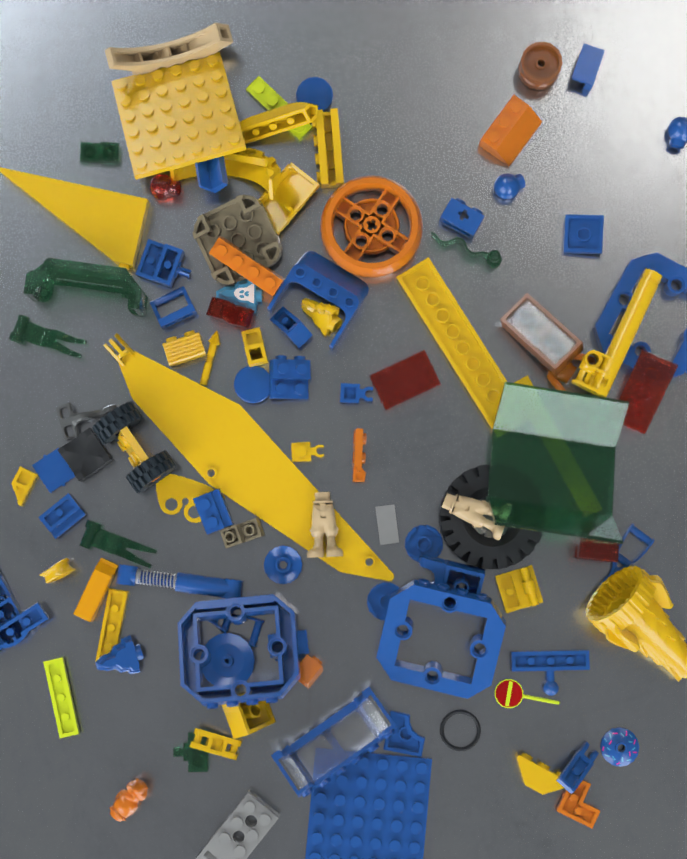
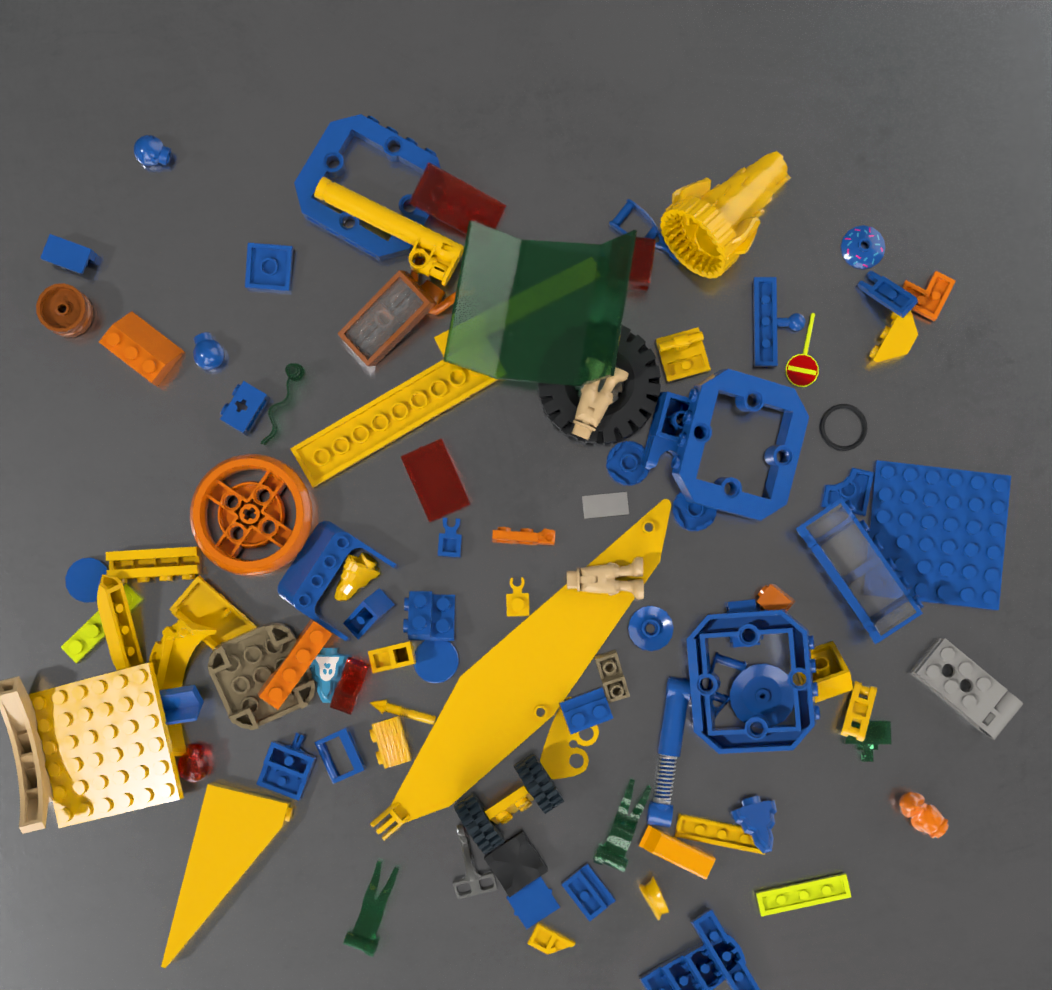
camera: 90 degrees left, 0 degrees up
clear green windscreen [23,258,148,316] -> none
clear green slope [79,141,119,163] -> none

